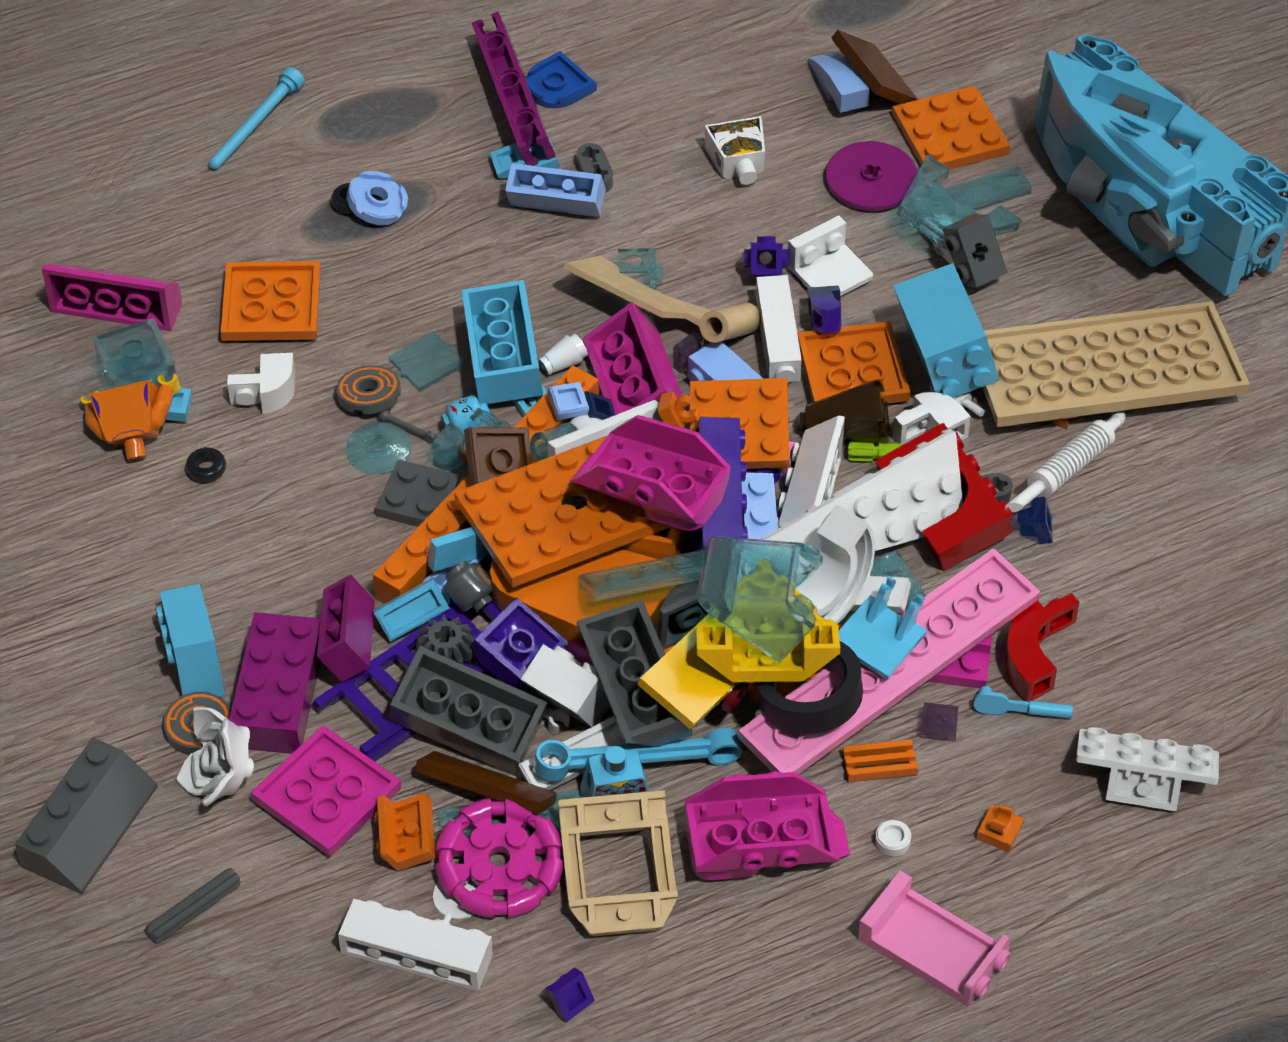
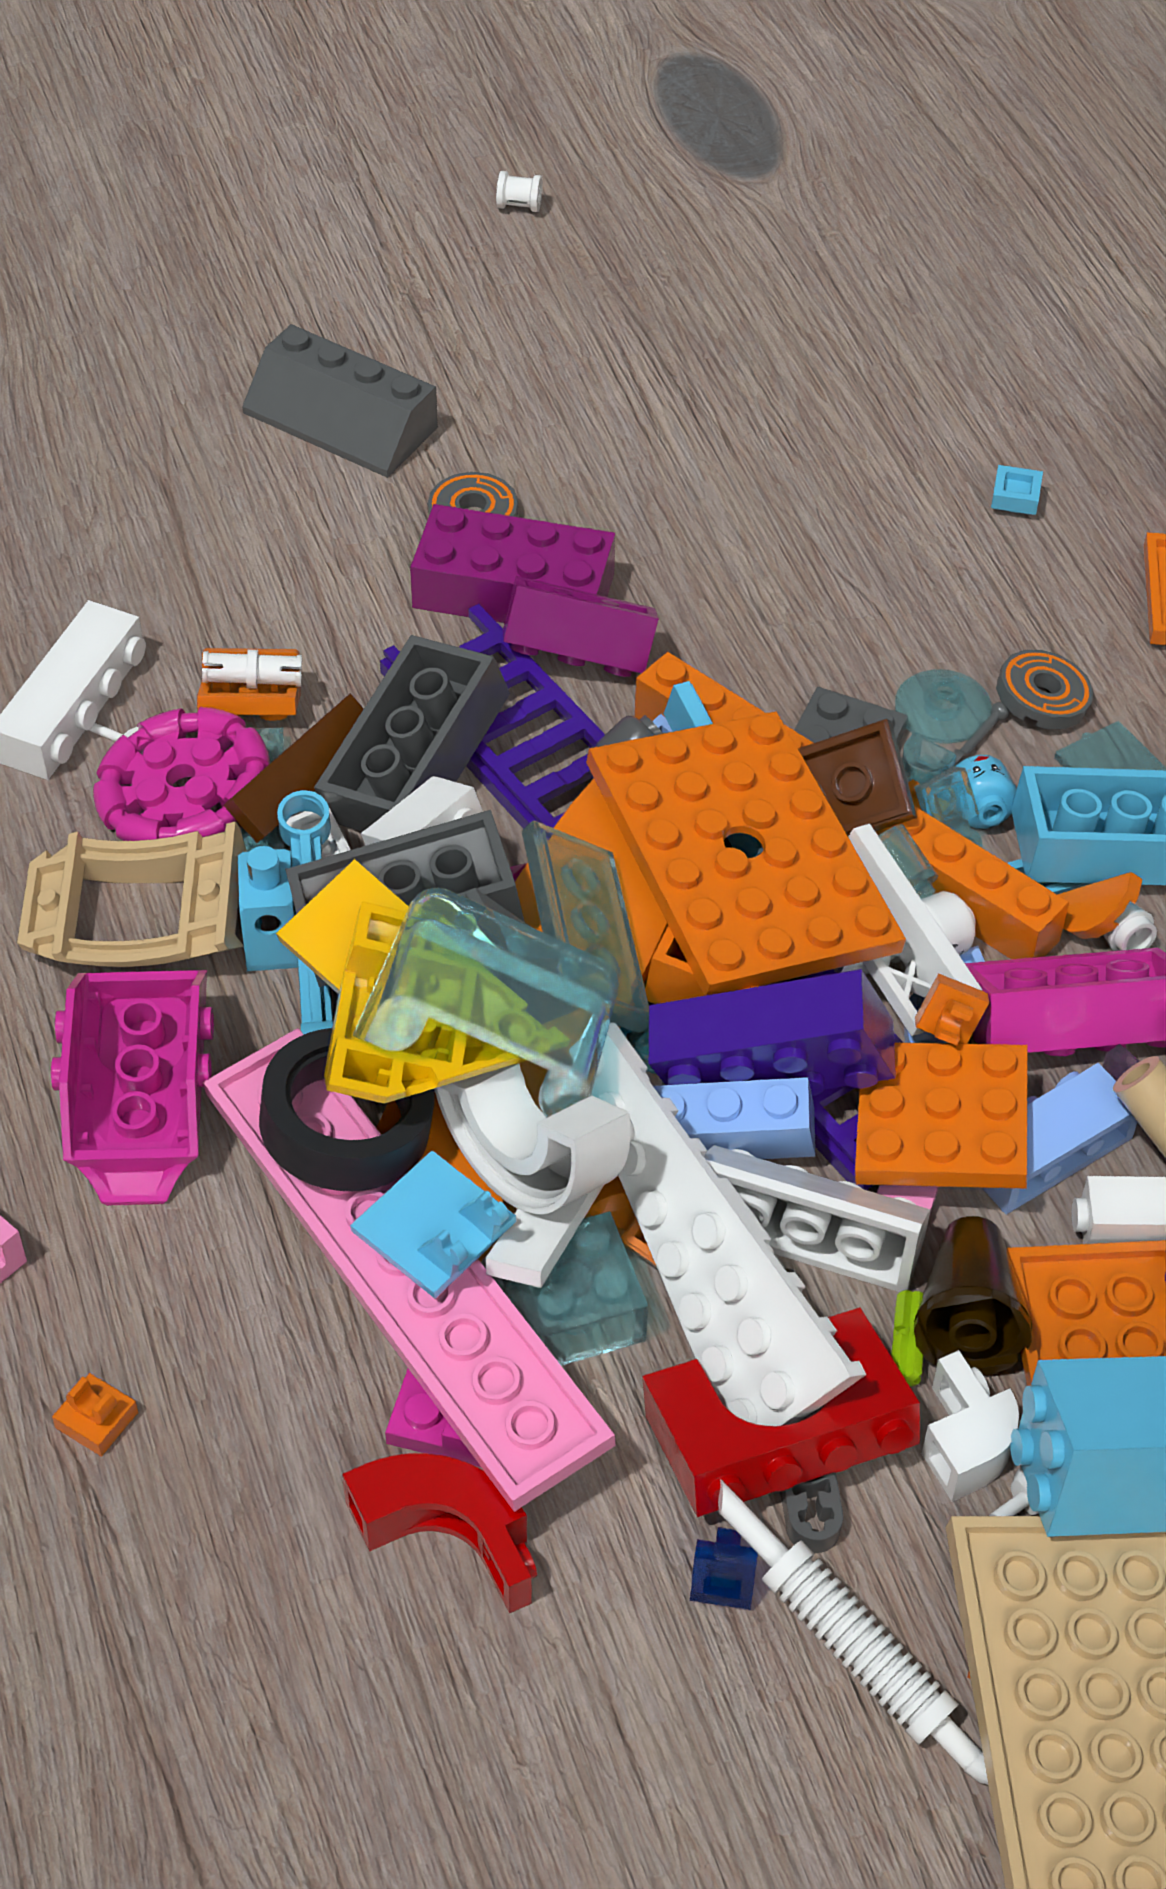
camera: 95 degrees right, 0 degrees up
orange torso [80,374,181,461] -> none
clear light blue brick [93,318,176,389] -> none
dark grey axle [146,868,241,943] -> none
medium azure wedge [156,584,225,696] -> none
white brick [176,707,254,807] -> none
black piece [186,447,226,483] -> none
white brick [227,353,295,414] -> none
dark pink plate [251,725,402,857] -> none
medium azure tile [373,577,450,642] -> none
dark grey gear [416,615,475,664] -> none
dark purple slope [471,598,568,690] -> none
light blue tile [547,382,589,420] -> none
dark pink slope [570,415,731,531] -> none
dark blue slope [584,391,615,420] -> none
orange tile [843,739,918,782] -> none
white tile [875,820,911,857] -> none
clear purple tile [921,702,959,741] -> none
medium azure piece [974,686,1073,719] -> none
white bracket [1076,727,1219,811] -> none
none -> white pin [202,650,302,688]
none -> orange tile [1057,872,1143,939]

